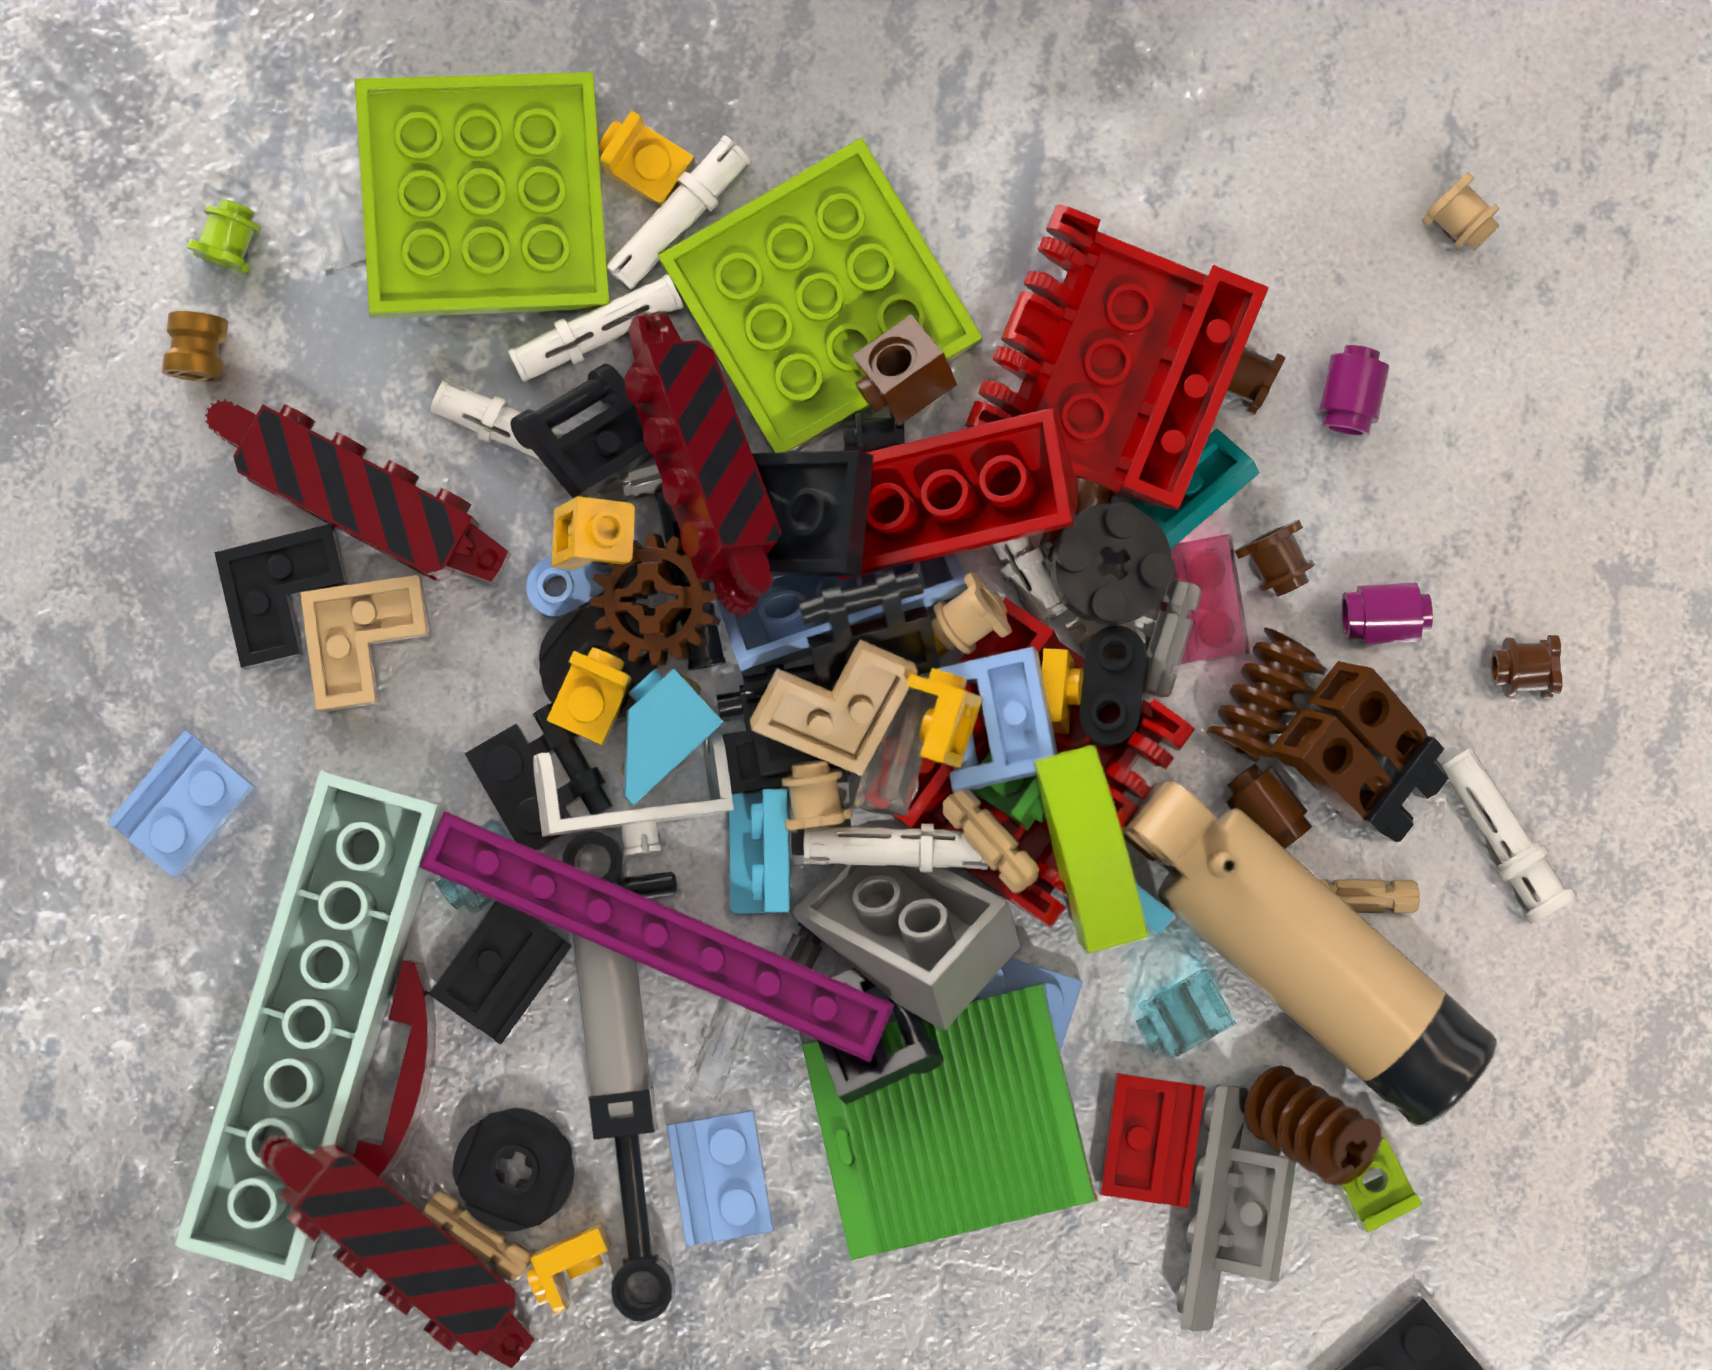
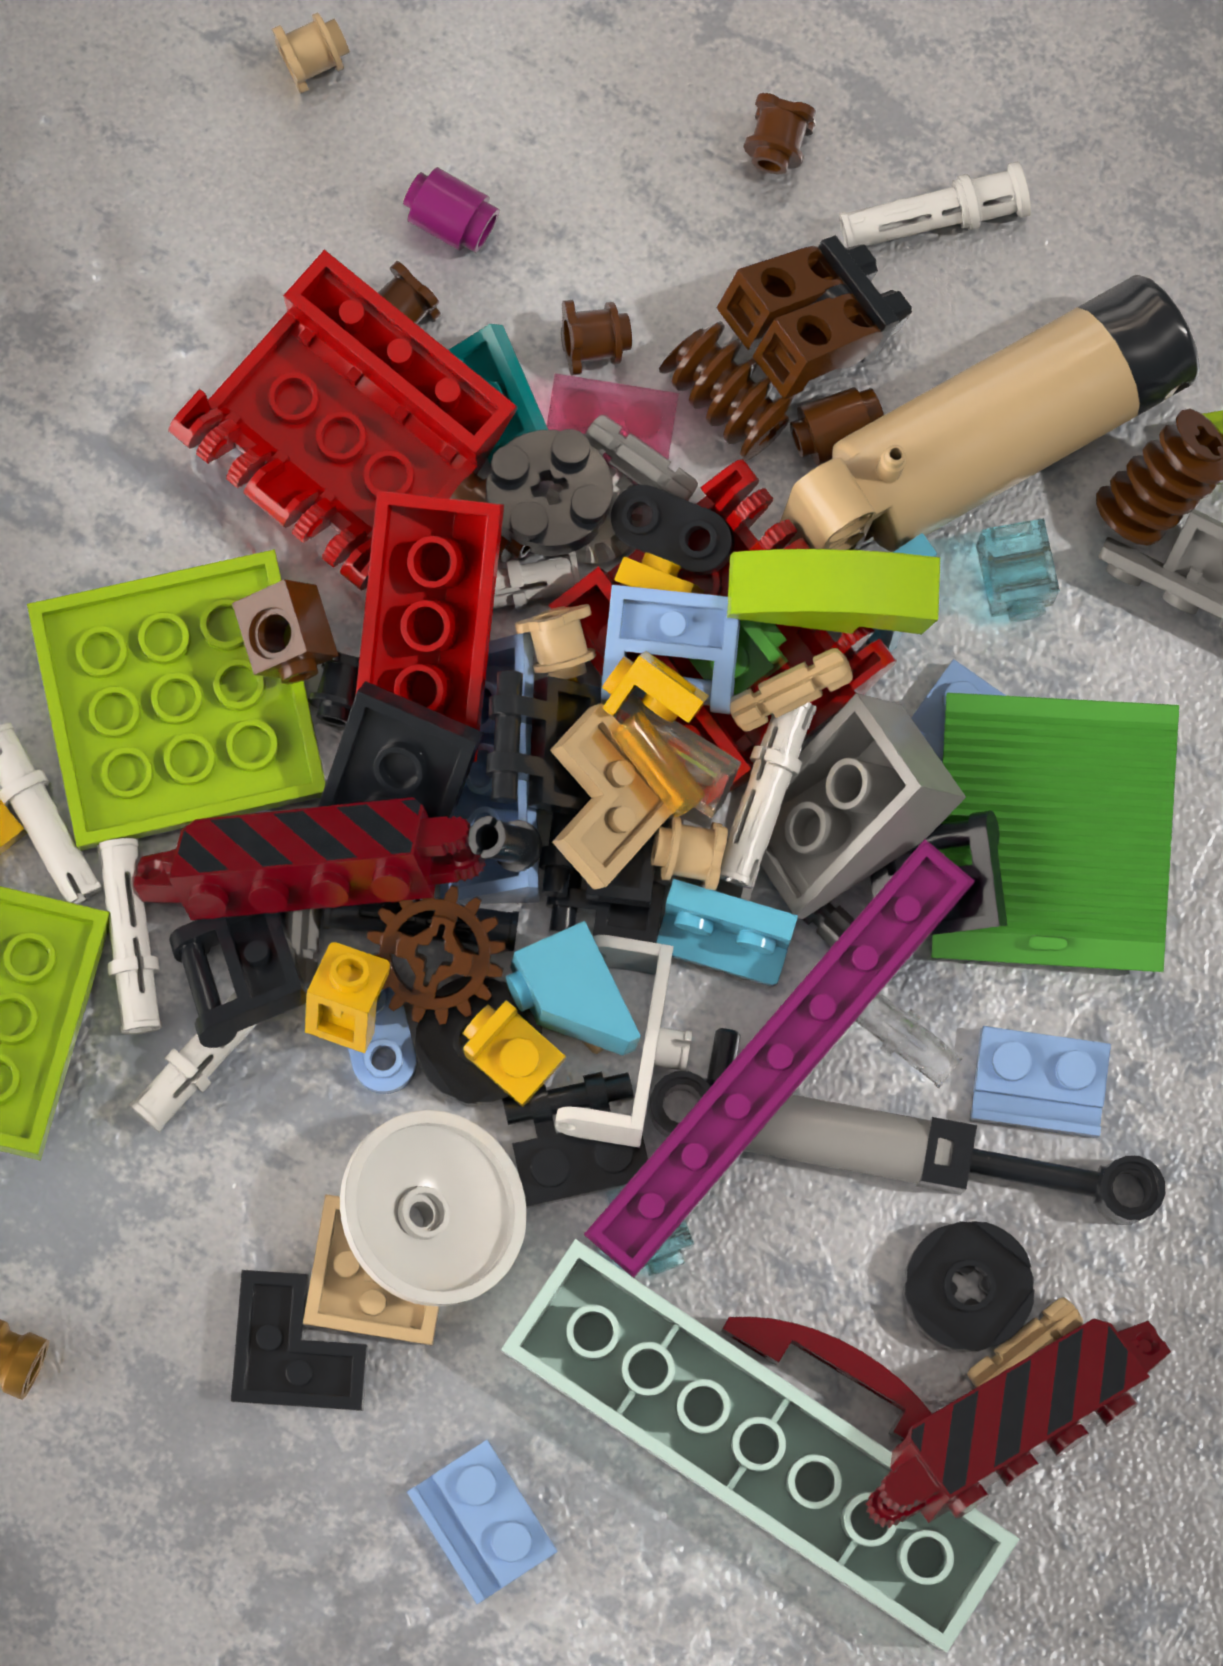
camera: 75 degrees left, 5 degrees down
dark red hinge [205,399,511,585] -> none
black plate [429,900,572,1045] -> none
yellow bracket [526,1222,612,1315] -> none
red plate [1099,1073,1205,1208] -> none
tan axle [1319,879,1420,913] -> none
magenta brick [1342,582,1433,645] -> none
none -> white dish [340,1110,526,1307]
none -> black pin [468,816,542,872]
none -> clear yellow hinge [612,711,705,817]

